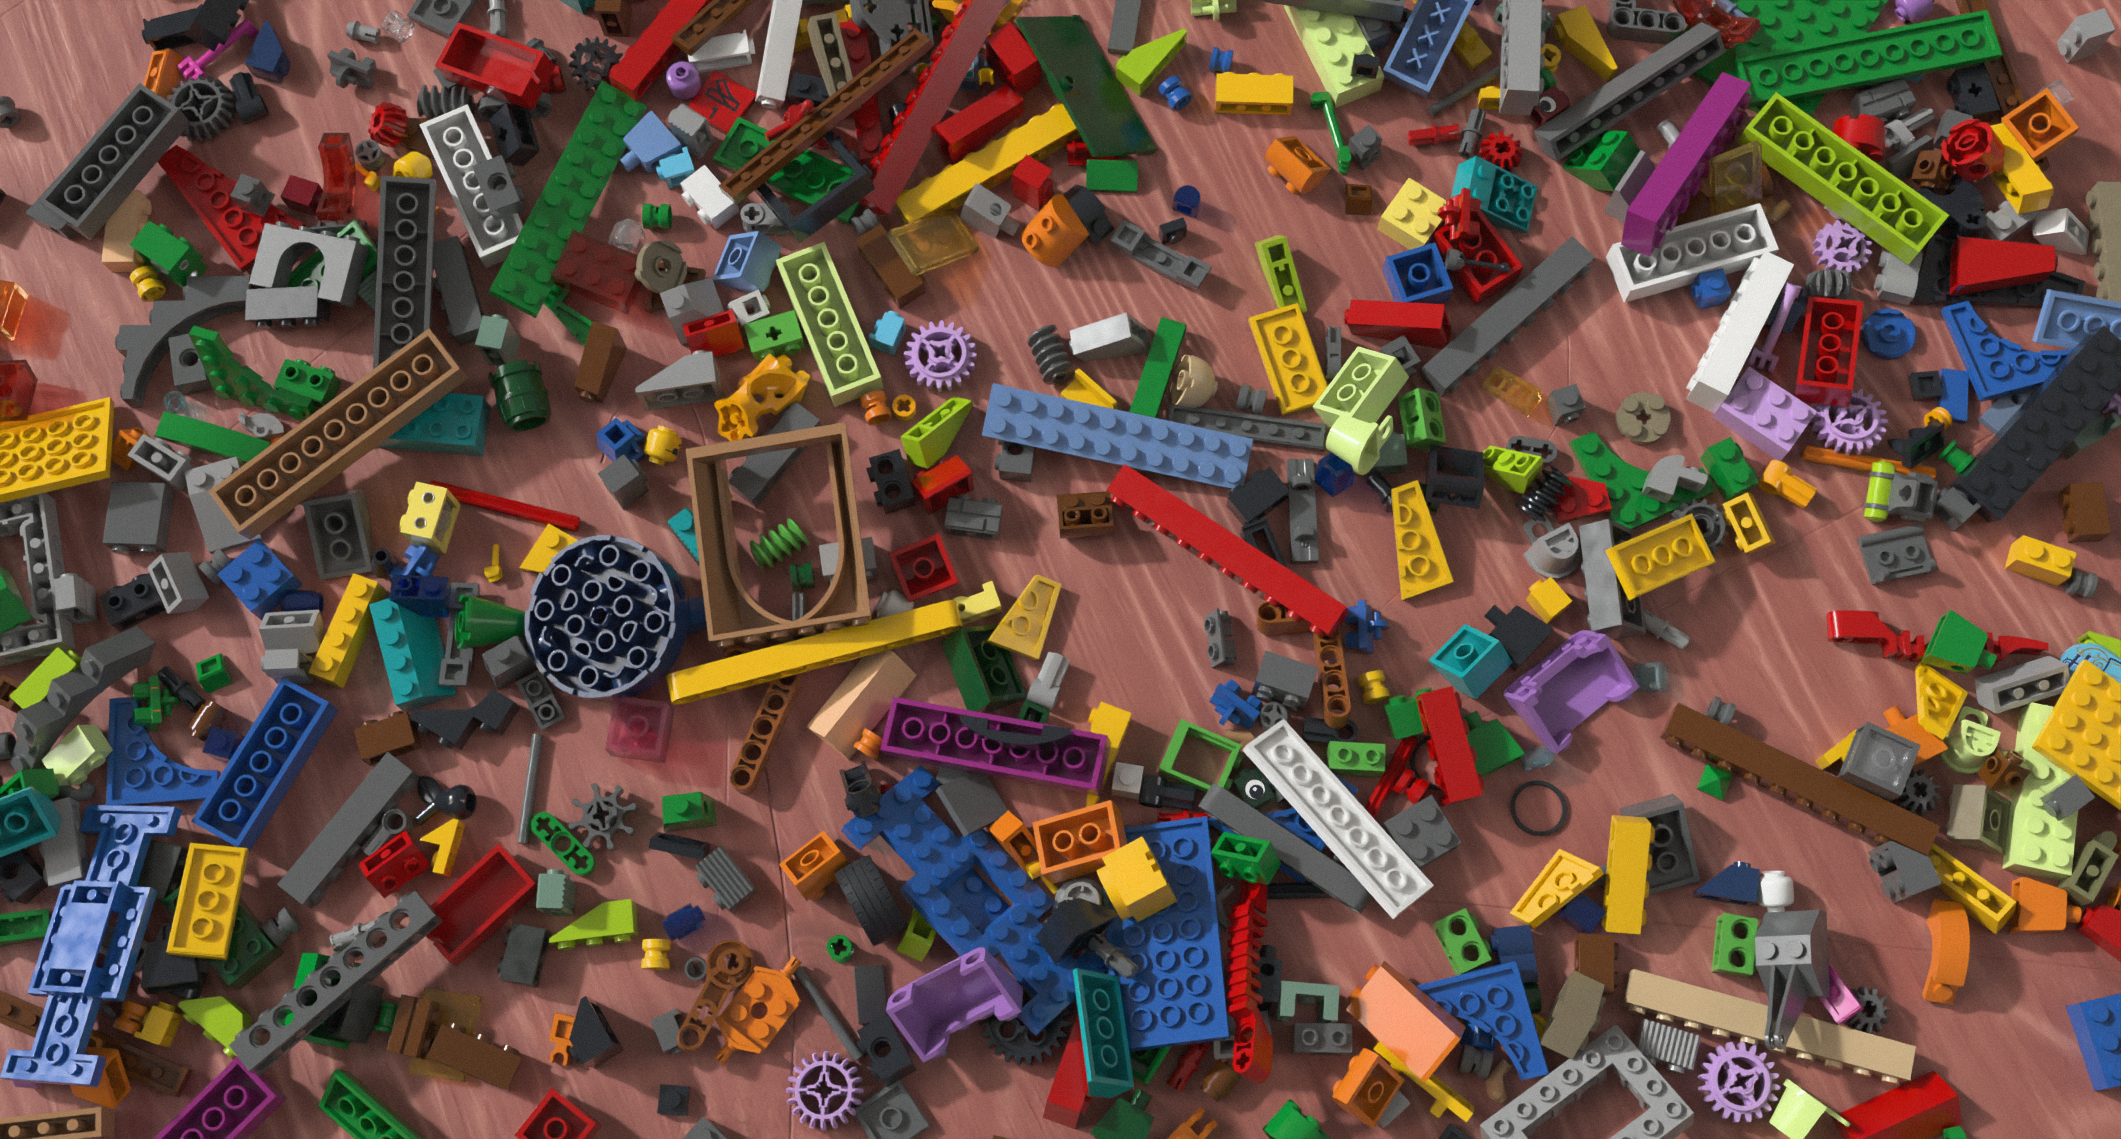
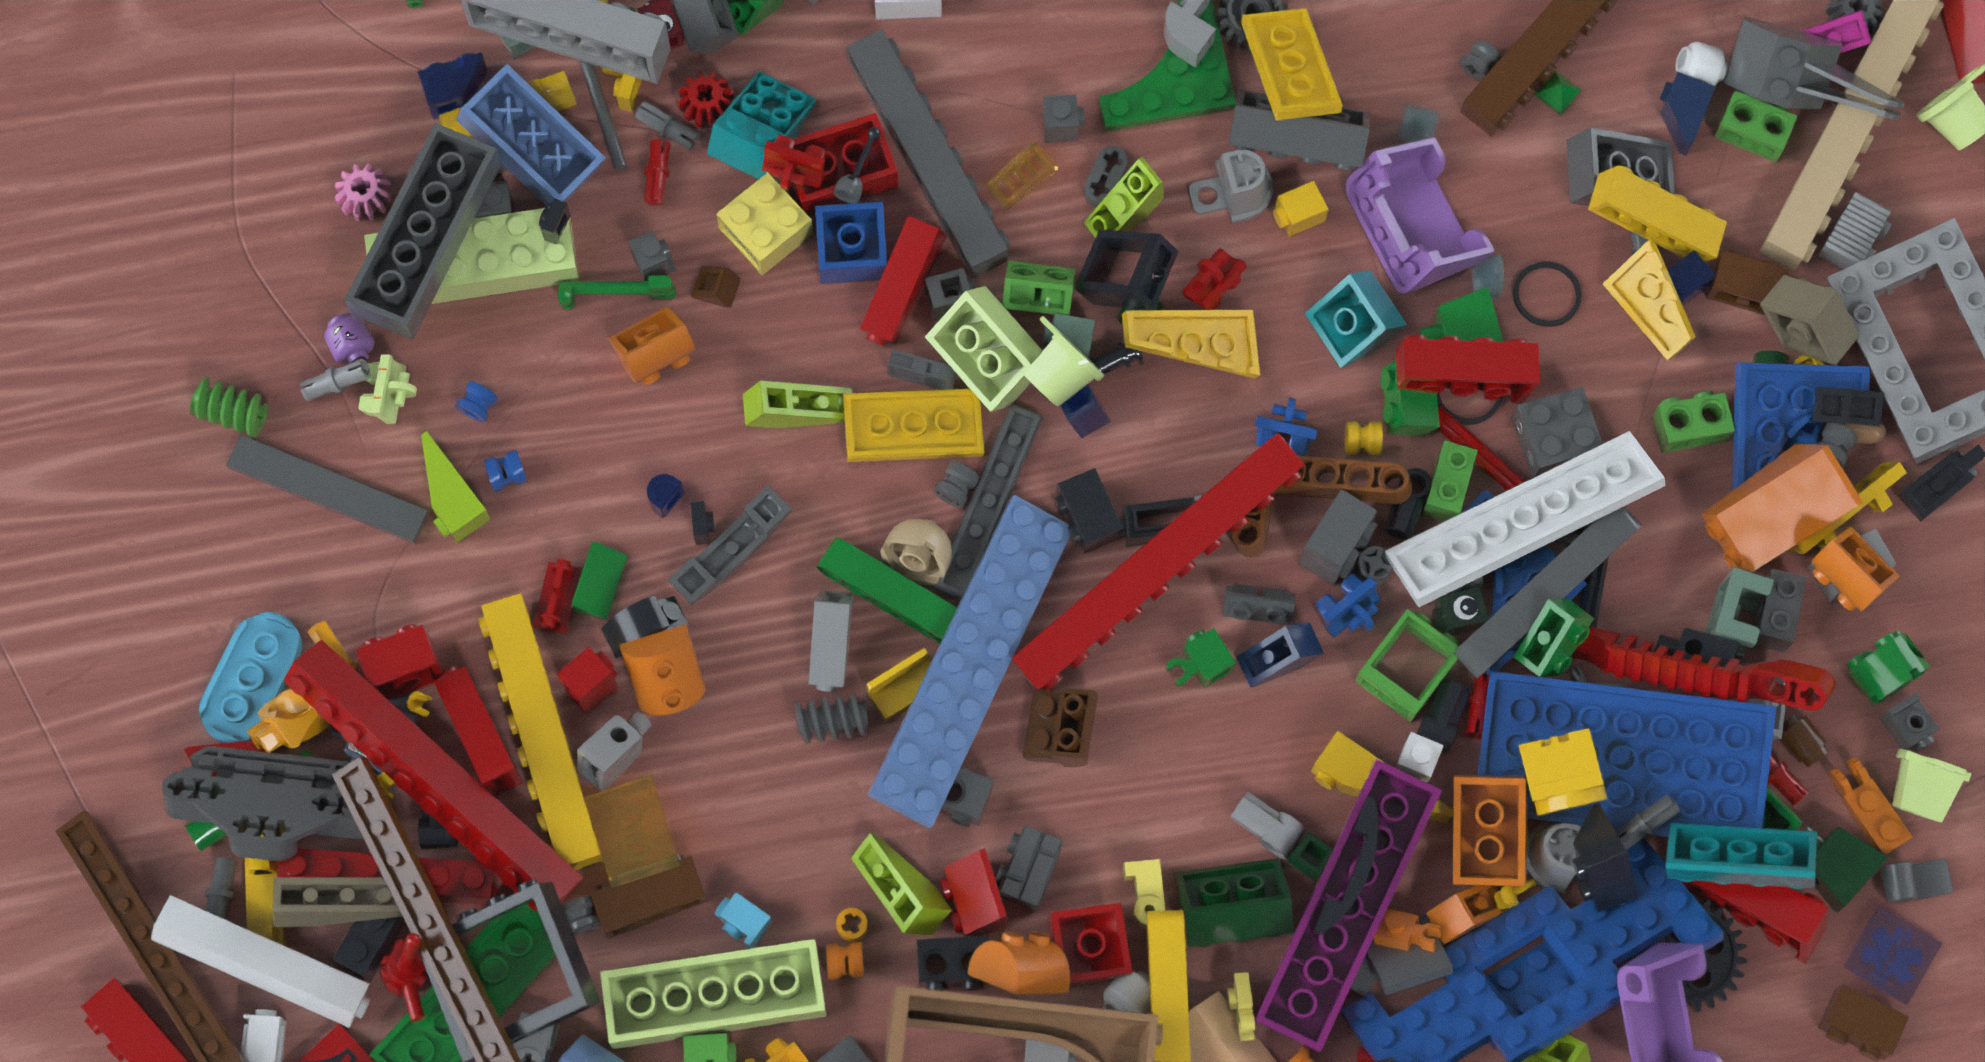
camera: 80 degrees left, 0 degrees up
lavender gear [904,320,977,392] -> none
yellow wing [987,575,1062,660] -> none
dark green door [1016,15,1158,157] -> none
yellow brick [1215,72,1293,115] -> none
medium nougat arm [1225,729,1255,753] -> none
dark grey hinge [1286,459,1319,564] -> none
red wheel [1392,767,1430,805] -> none
black torso [1484,605,1554,672] -> none
dark blue brick [1489,925,1538,984] -> none
black piece [1515,463,1573,522] -> none
red wing [1554,475,1612,524] -> none
dark tan plate [1615,392,1671,445] -> none
light grey axle [1643,609,1690,650] -> none
lavender gear [1697,1042,1780,1123] -> none
none -> orange brick [967,932,1070,994]
none -> green brick [1165,628,1236,688]
none -> red hips [1181,248,1247,310]
none -> light yellow plate [1227,972,1255,1041]
none -> dark blue slope [1236,622,1324,688]
none -> orange plate [1374,909,1442,952]
none -> black slope [1812,387,1884,426]

